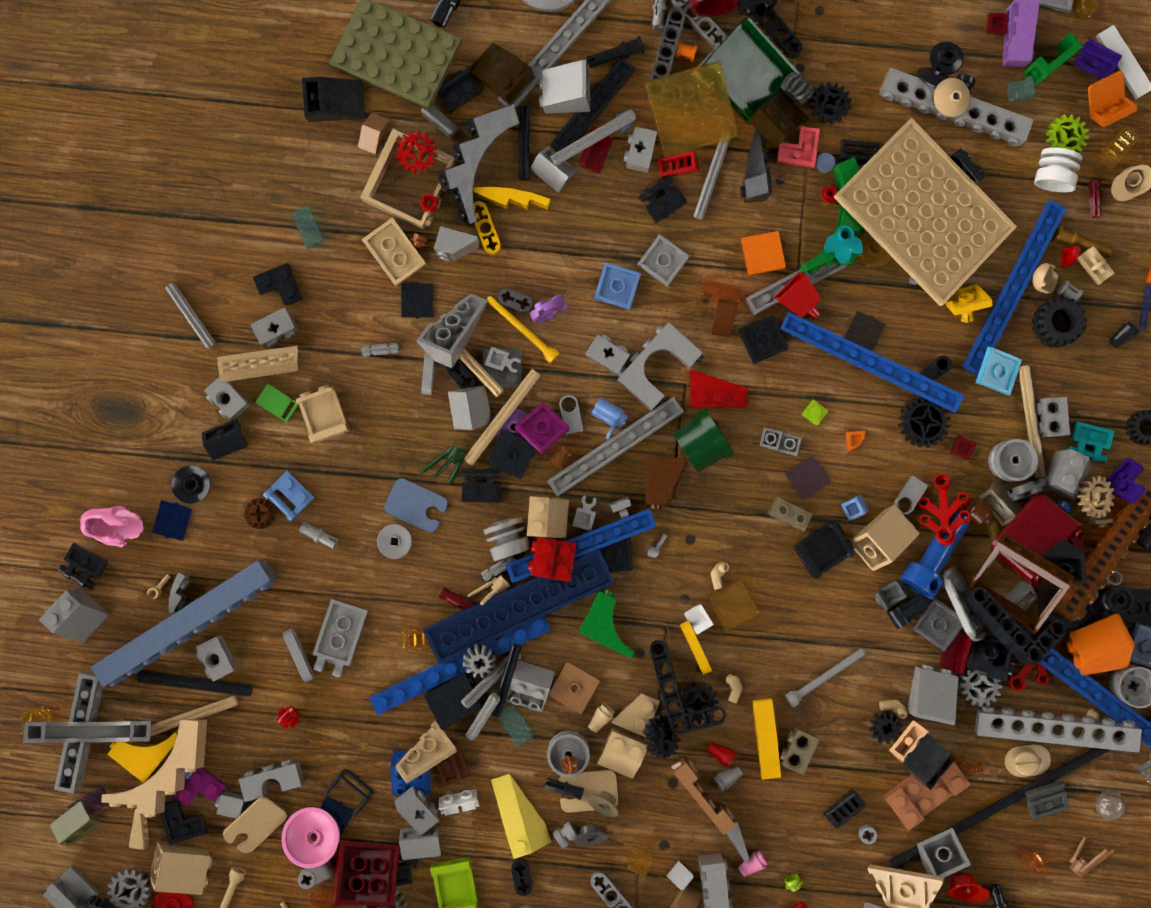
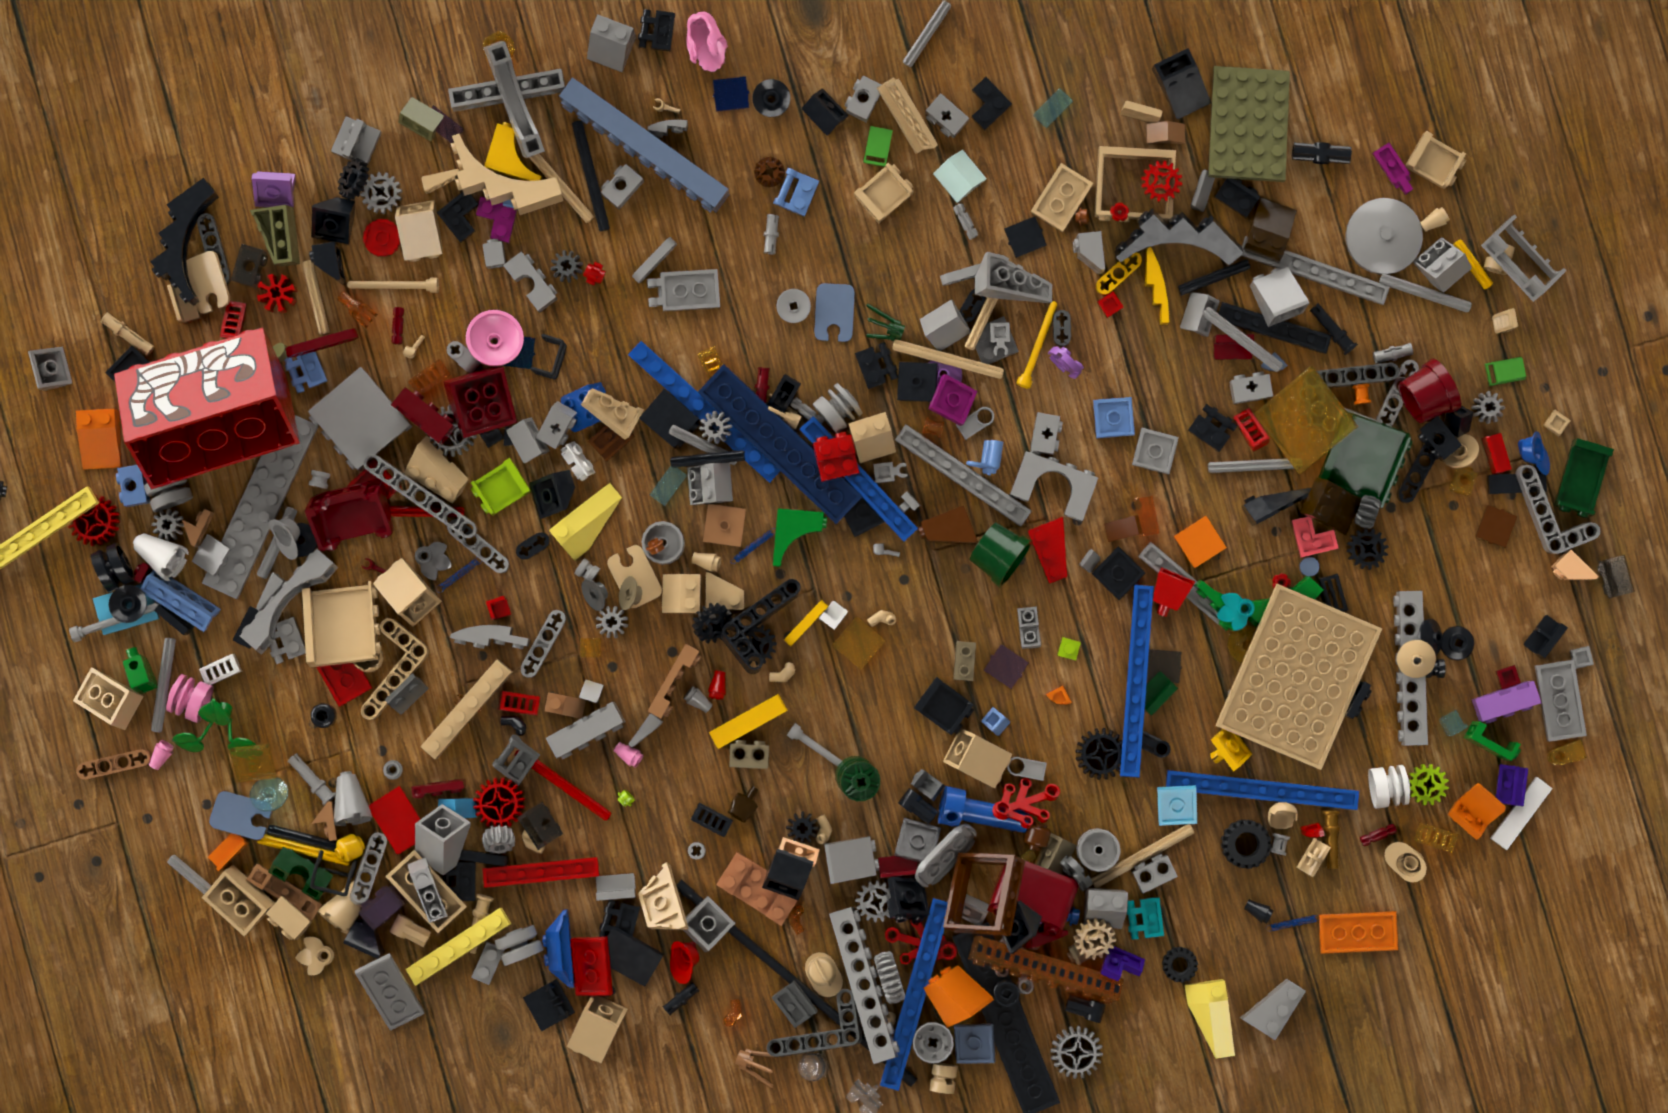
camera: 75 degrees right, 0 degrees up
tan piece [223,797,287,853] -> none
light grey axle [466,693,500,740] -> none
black axle [545,778,584,800] -> none
dark red plate [949,435,977,461] -> none
black beam [963,587,1067,665] -> none
none -> black slope [529,470,575,519]
none -> dark grey gear [551,250,583,283]
none -> light grey gear [596,606,628,638]
none -> dark brown piece [728,786,758,823]
none -> blue piece [730,528,776,564]
none -> black slope [767,374,801,413]
none -> dark grey beam [767,989,862,1057]
none -> dark green wheel [835,756,880,801]
none -> light grey gear [874,951,905,1004]
none -> light aqua slope [933,149,987,203]
none -> light grey slope [1079,549,1101,573]
none -> red plate [1097,292,1123,318]
none -> tan tile [1121,101,1163,123]
none -> dark green panel [1145,671,1178,716]

